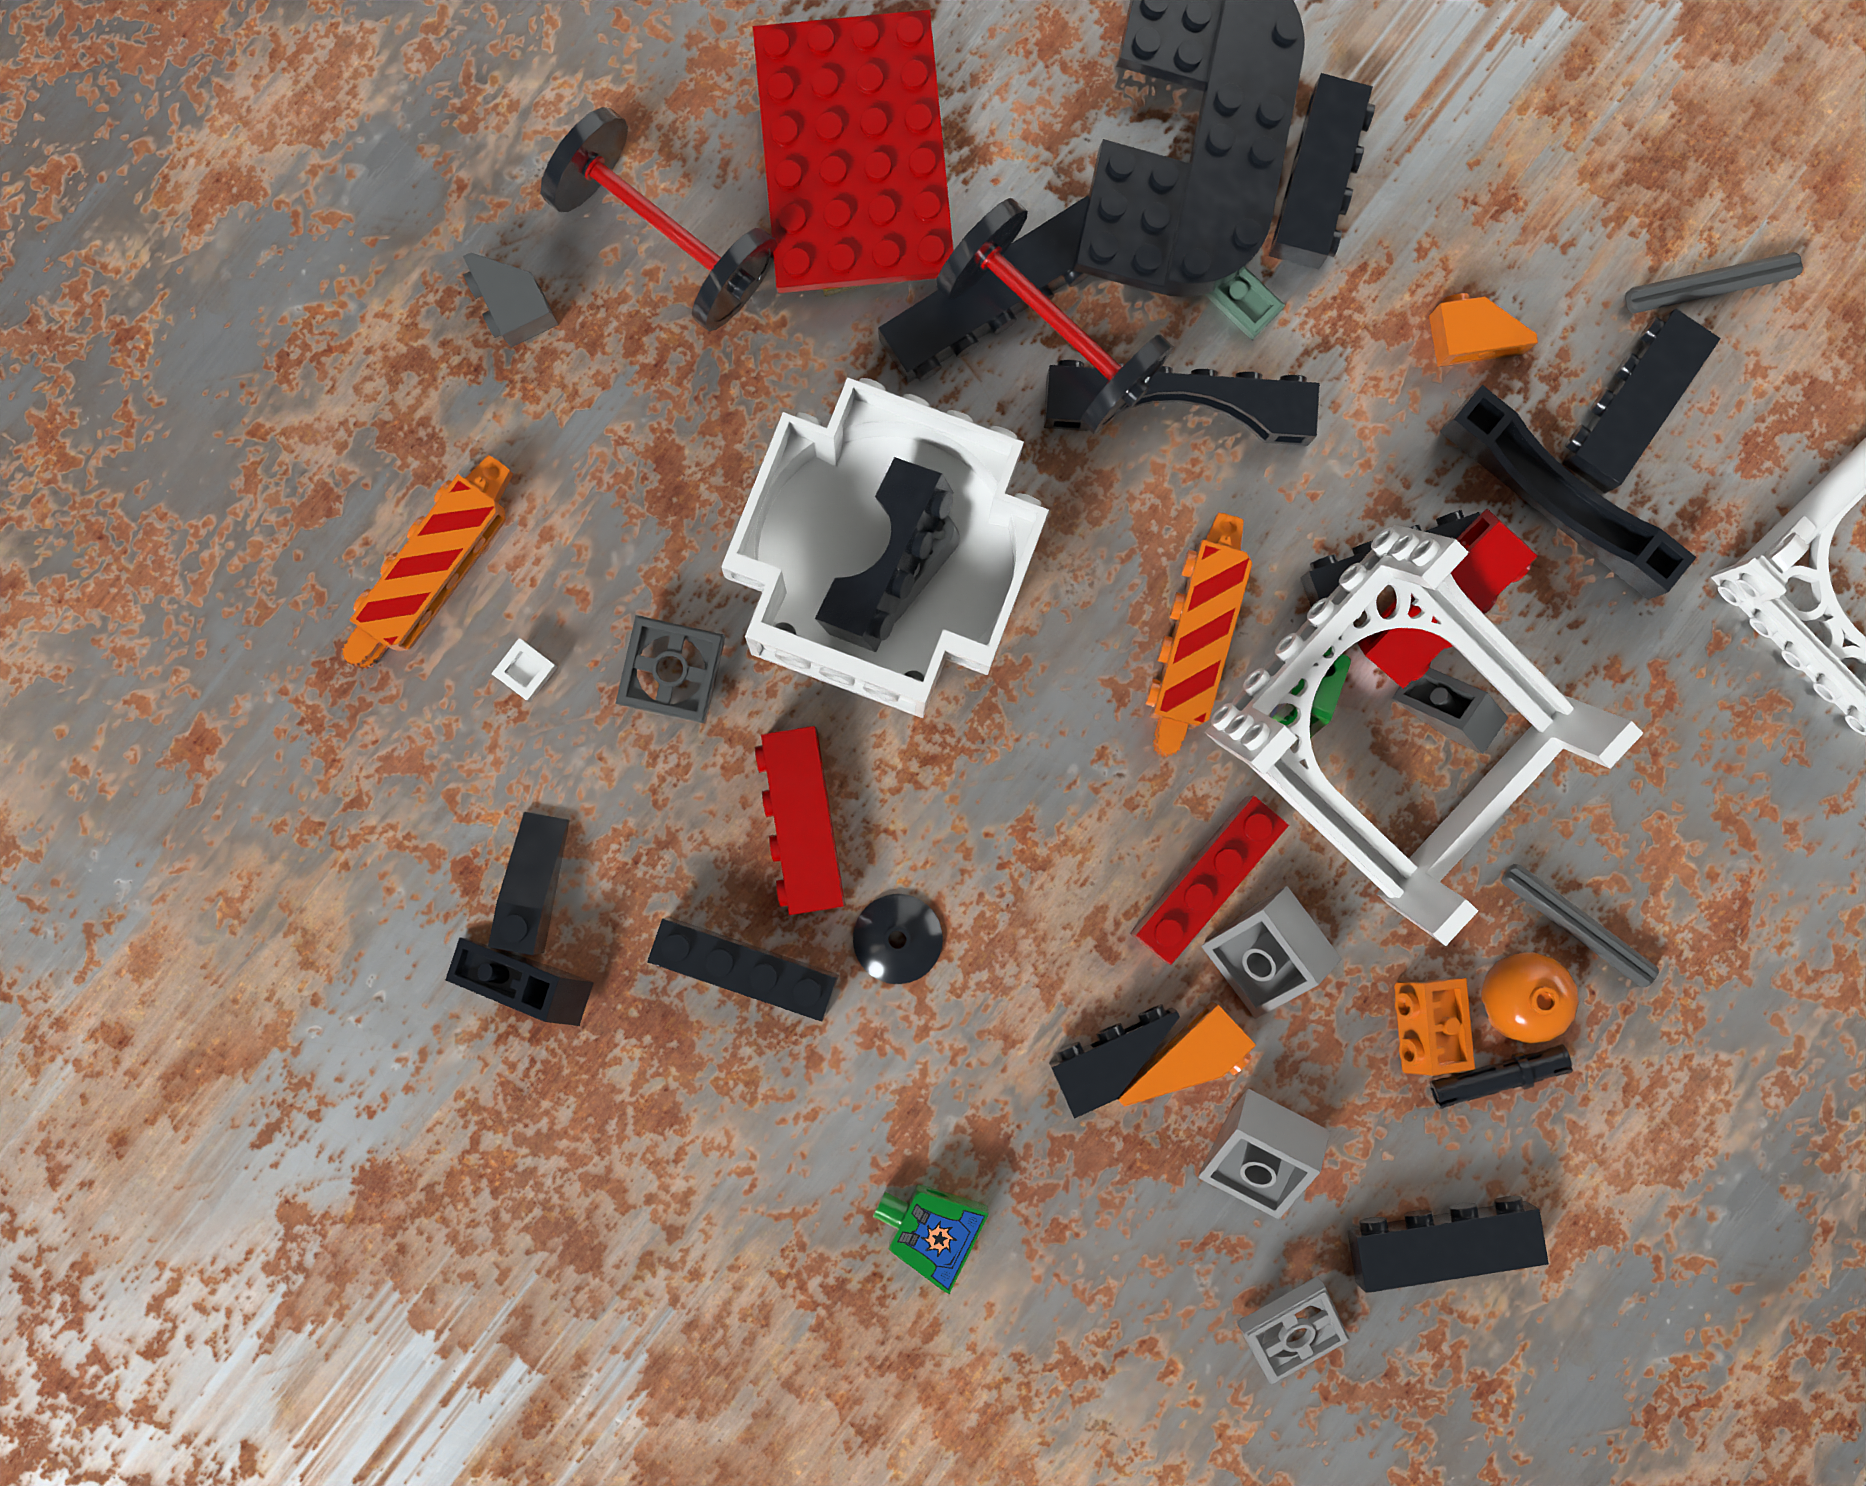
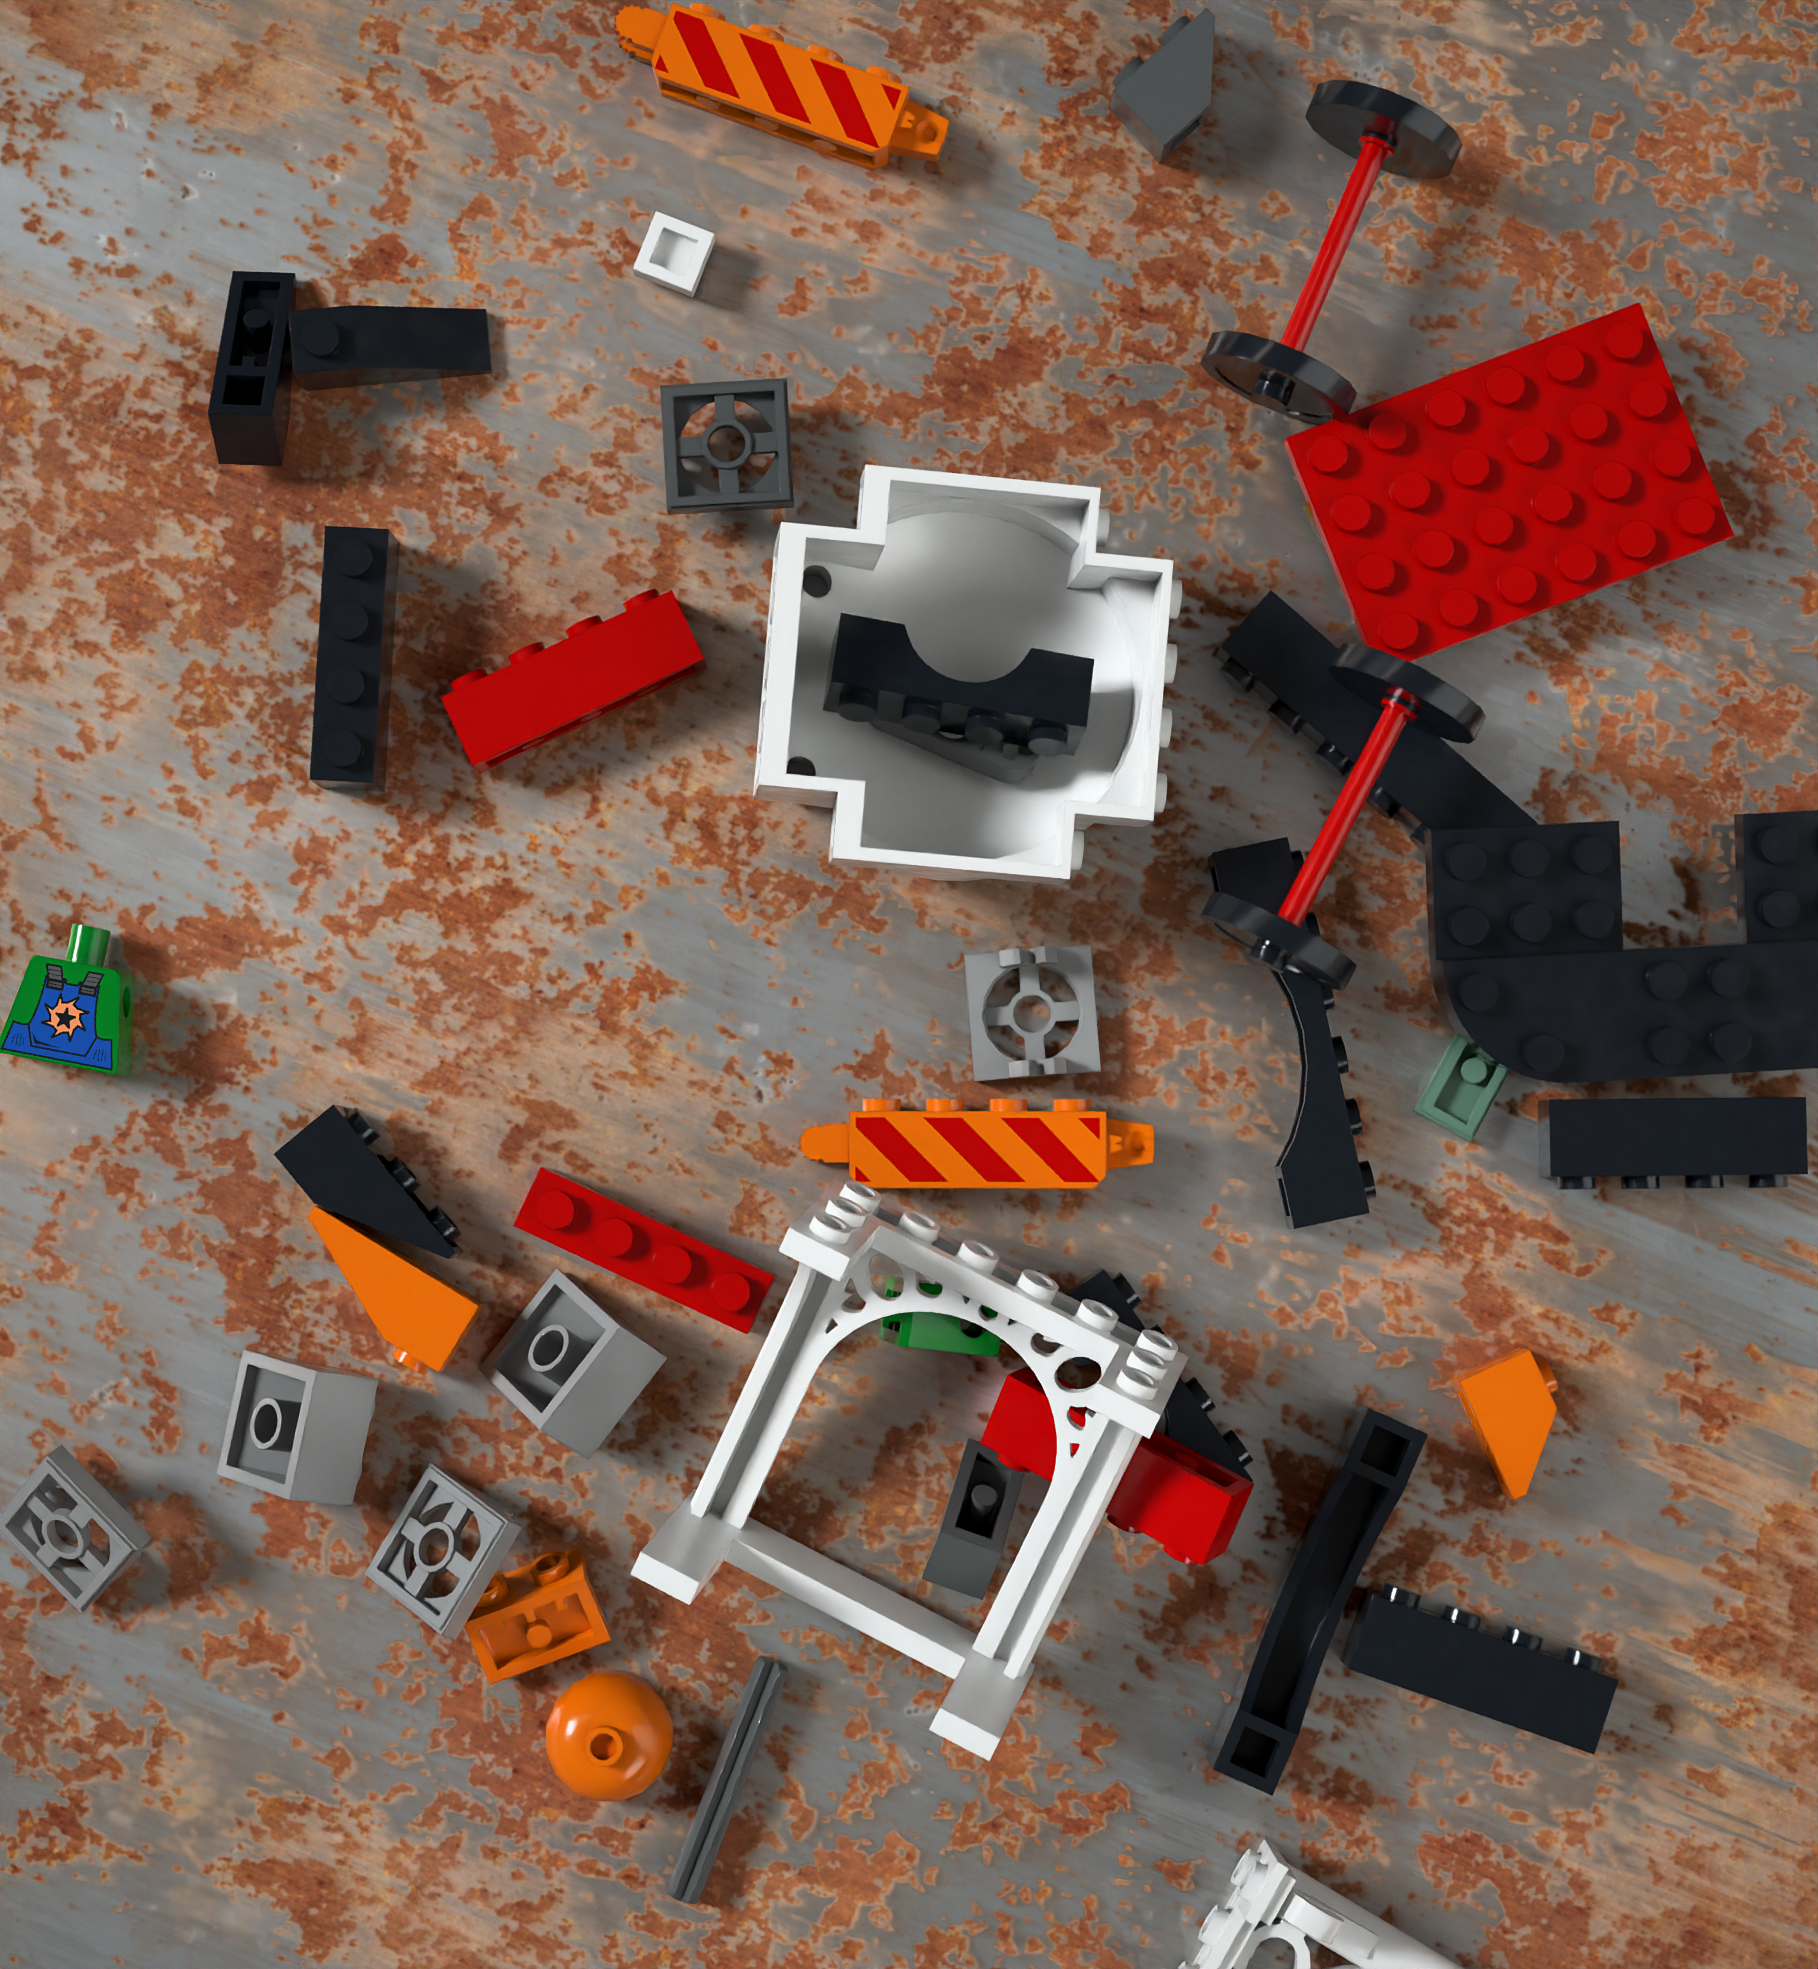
camera: 75 degrees right, 0 degrees up
black dish [853,894,943,984] -> none
black brick [1347,1196,1549,1293] -> none
black pin [1430,1044,1573,1110] -> none
dark grey axle [1625,252,1803,313] -> none
none -> light grey piece [365,1463,522,1640]
none -> light grey piece [964,945,1101,1082]

